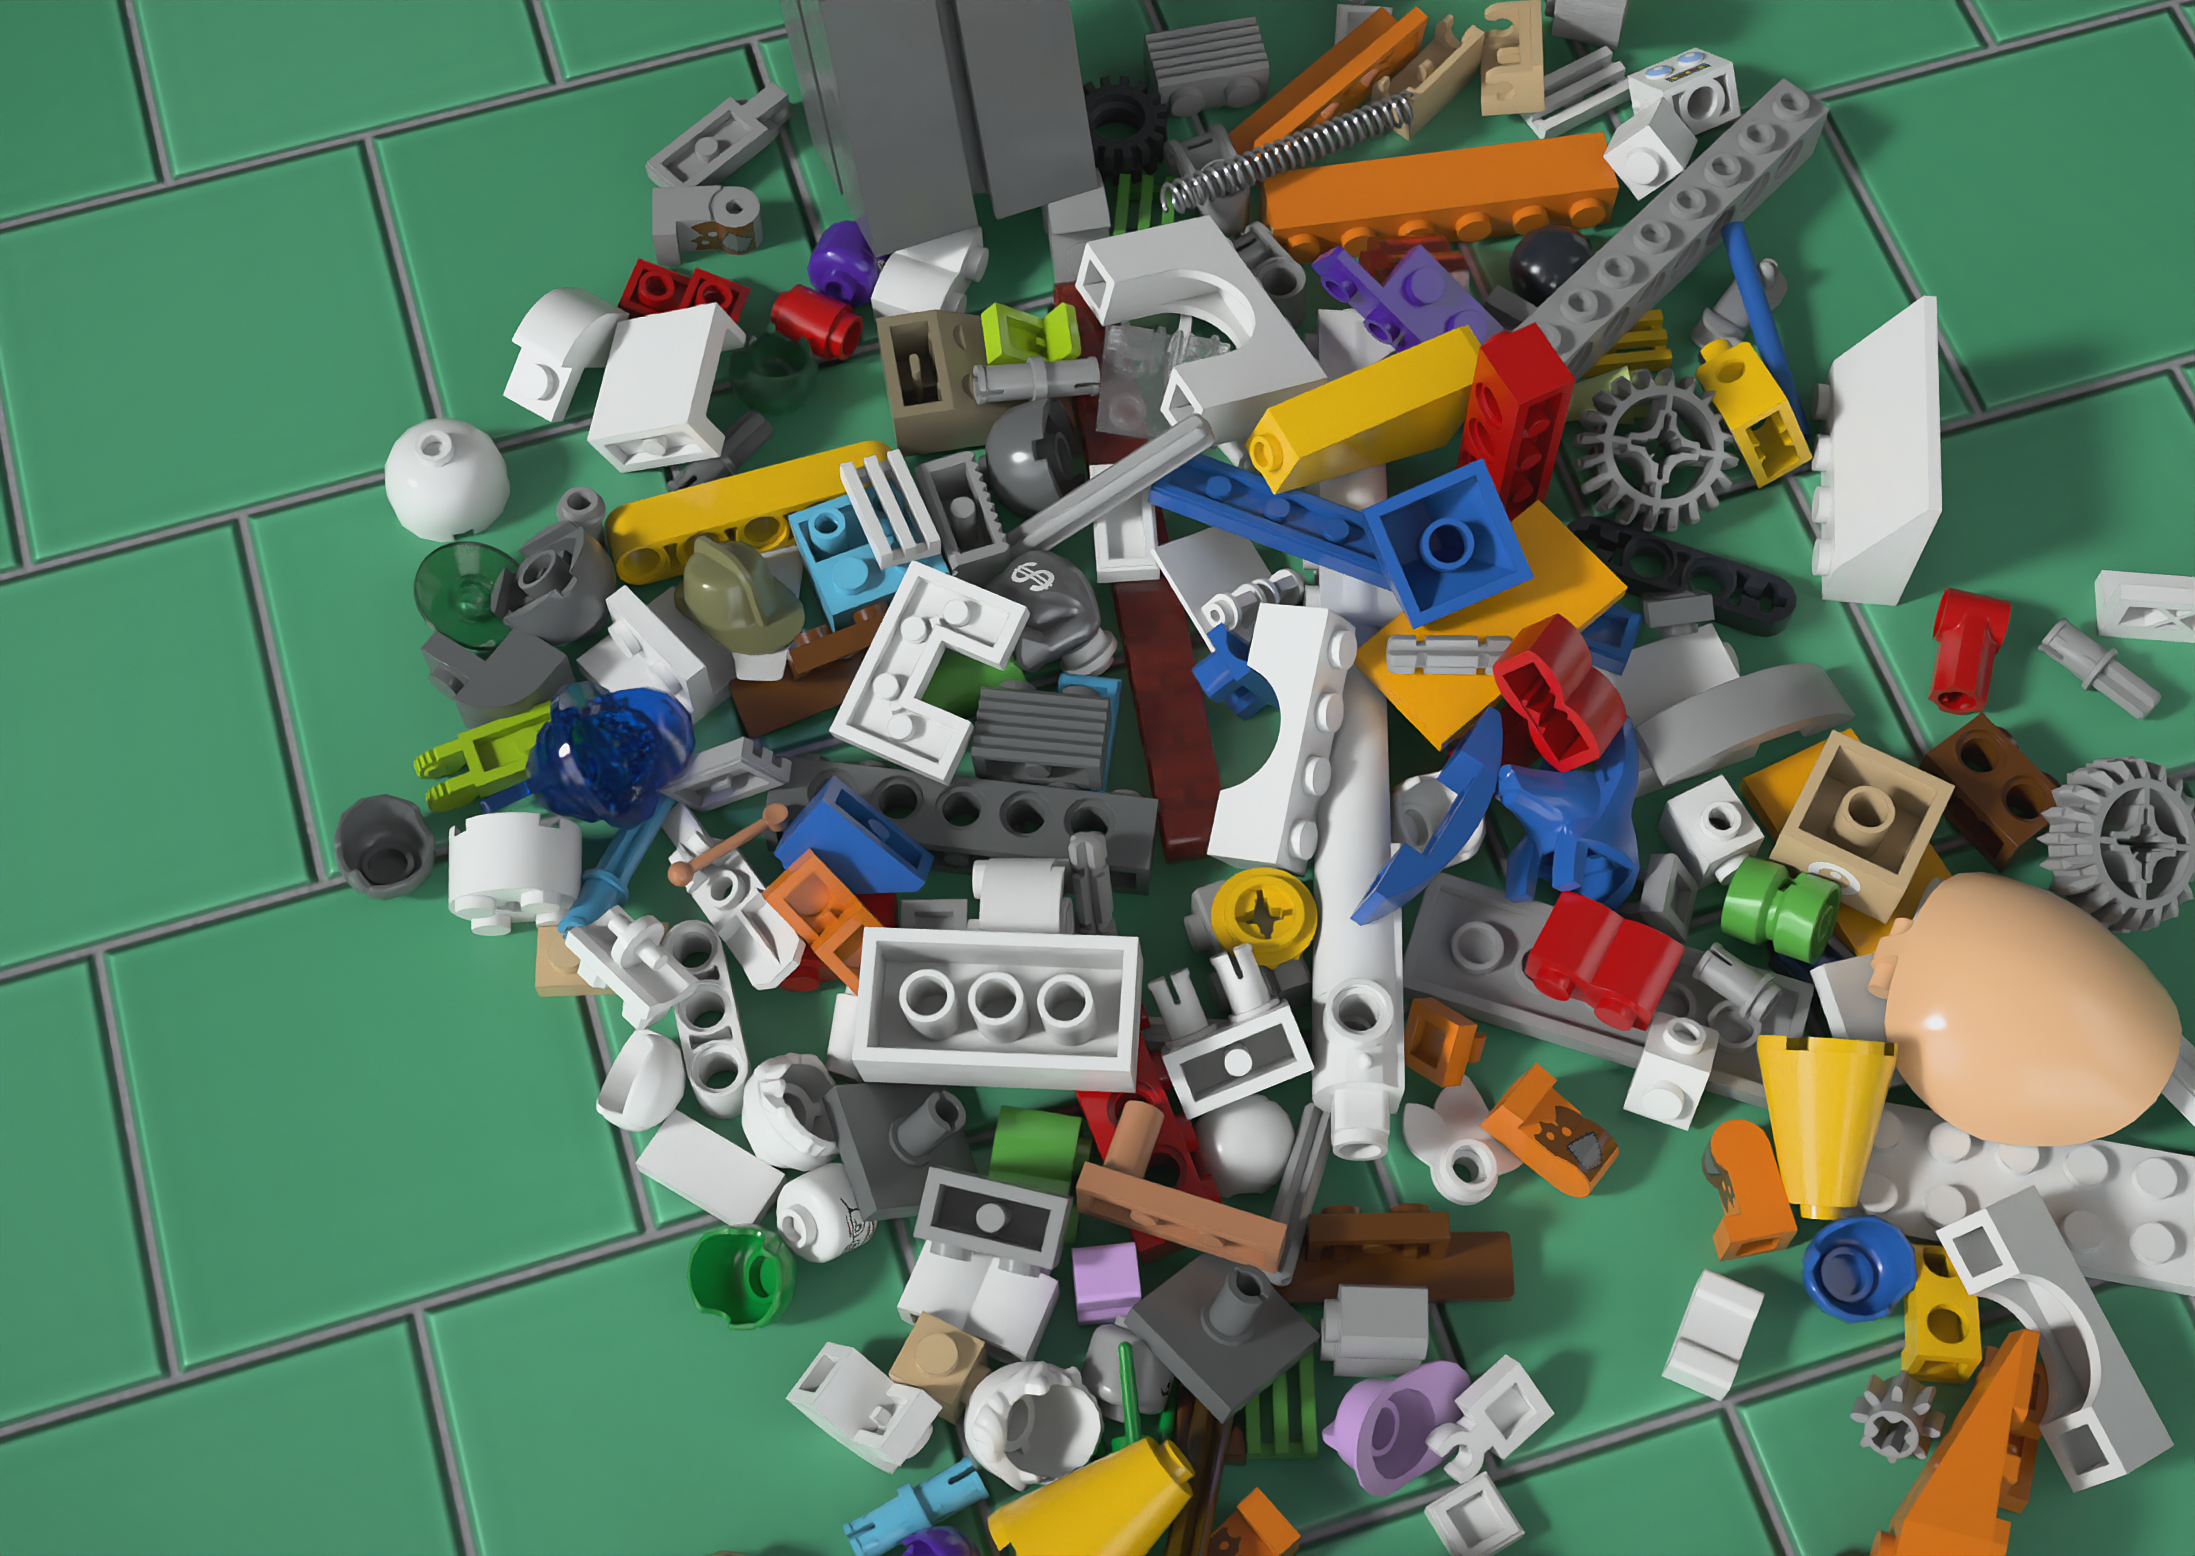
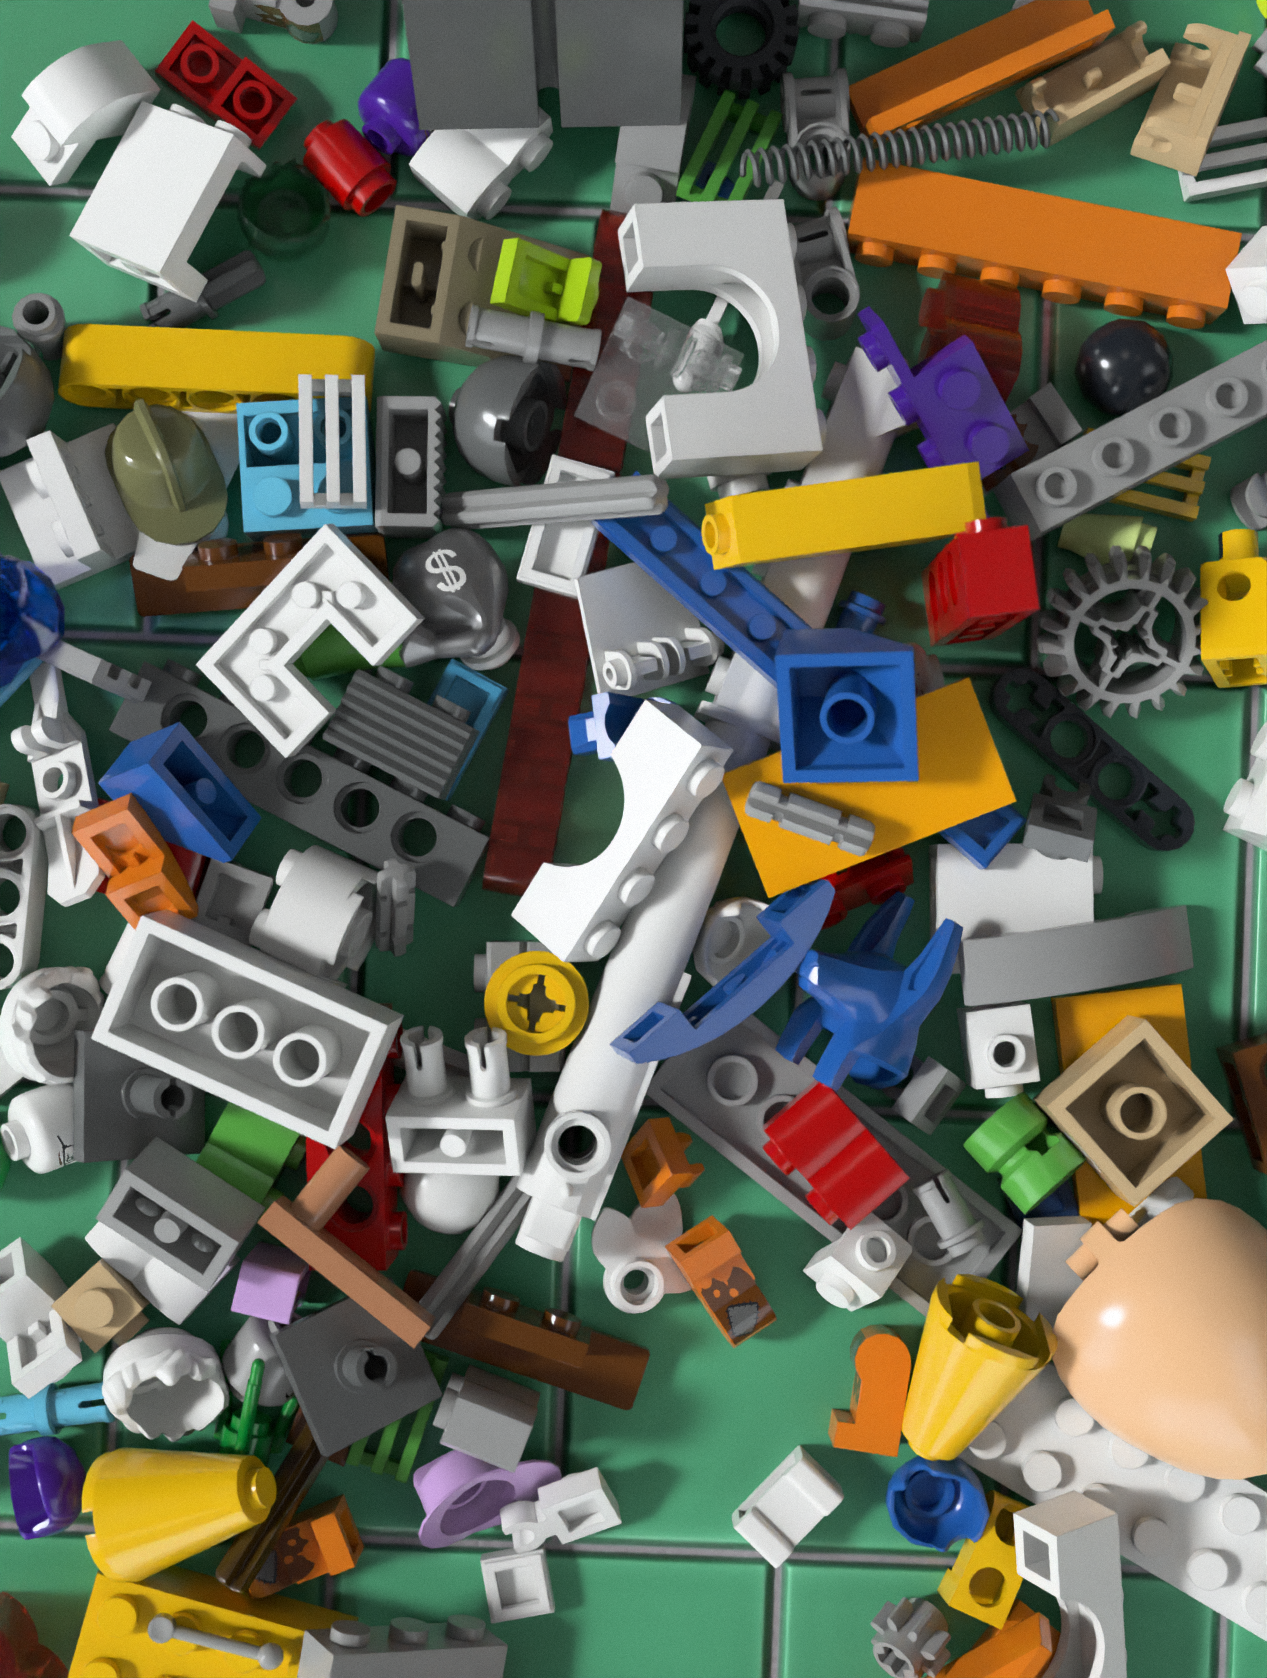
camera: 15 degrees right, 25 degrees up
nougat hinge [668,803,791,887] -> none
red brick [1493,613,1627,773] -> none

